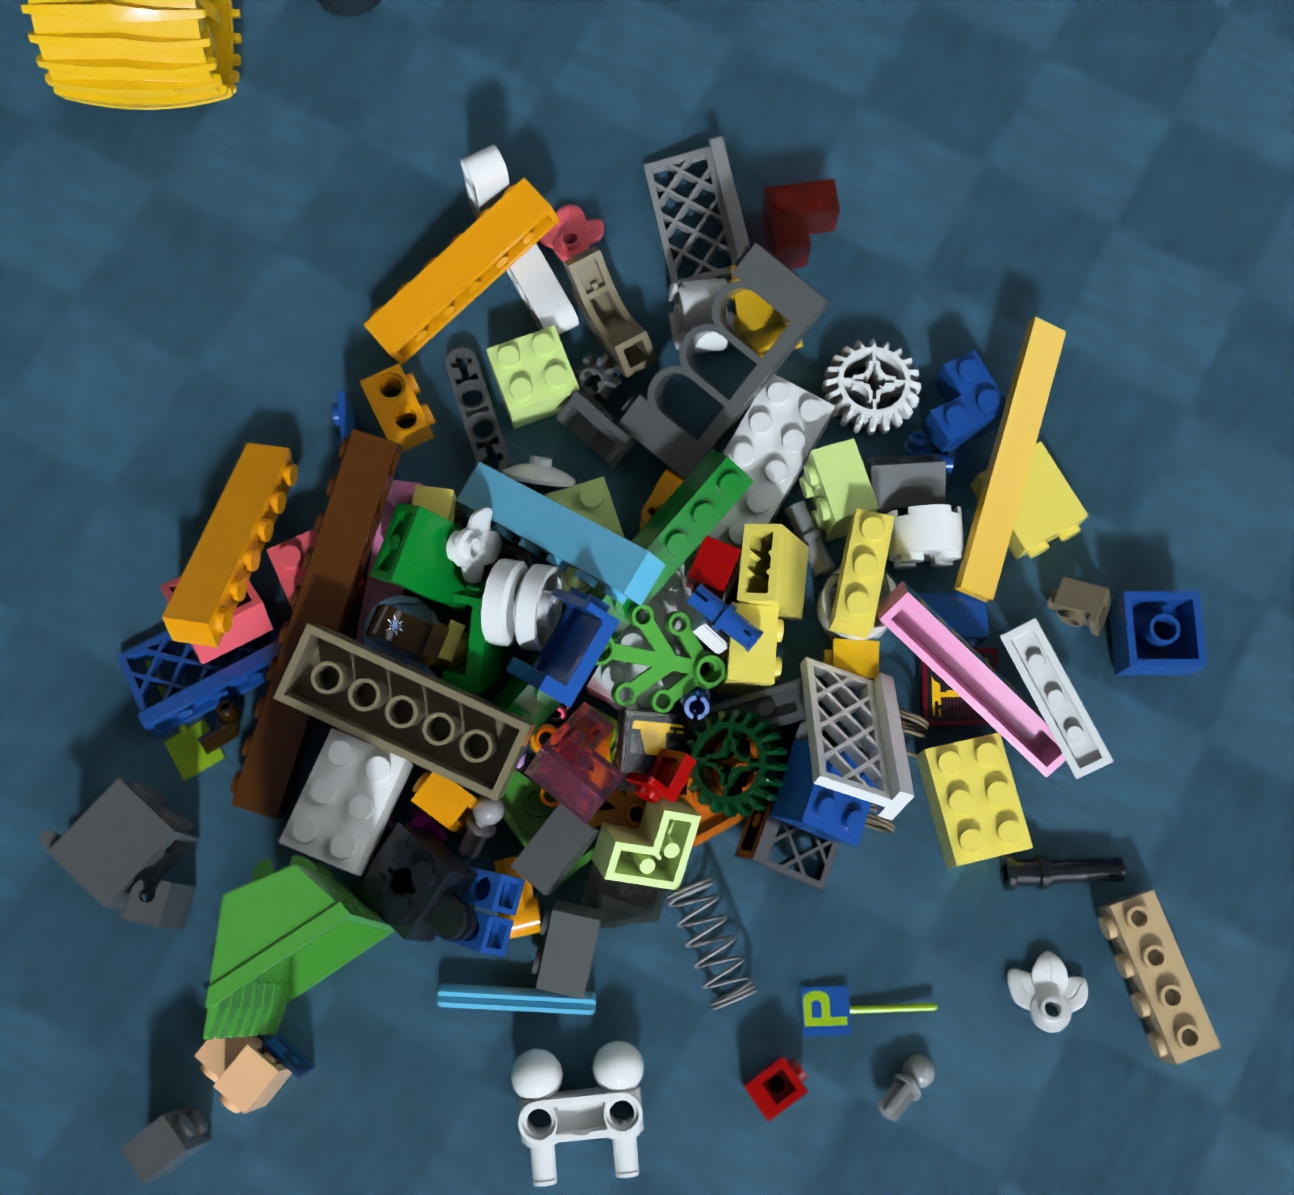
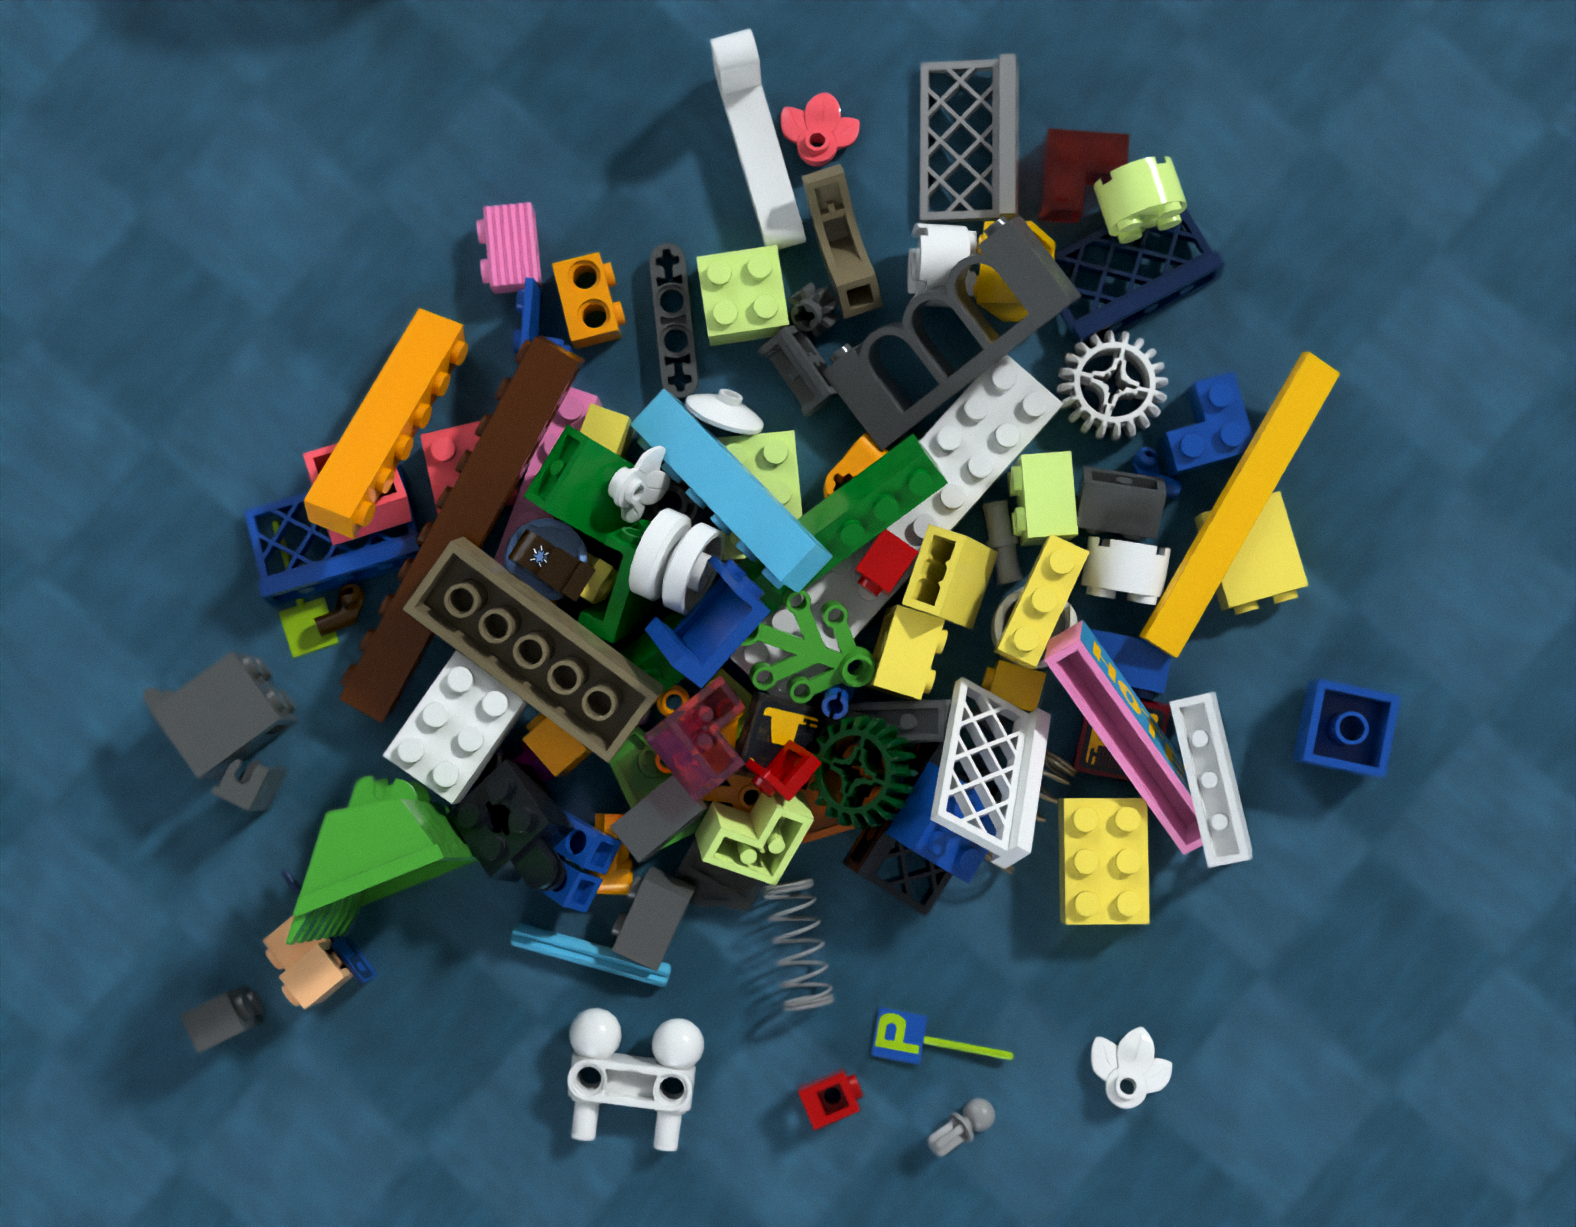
camera: 20 degrees right, 10 degrees up
light orange brick [363,178,560,365] -> none
light grey axle [459,795,504,859] -> none
blue pin [686,583,764,652] -> none
white tile [691,607,728,655] -> none
black pin [1000,854,1125,891] -> none
dark tan brick [1048,576,1112,636] -> none
tan brick [1097,890,1221,1065] -> none
none -> bright pink brick [477,202,542,294]
none -> dark blue fence [1055,209,1225,348]
none -> yellowish green brick [1093,156,1187,244]

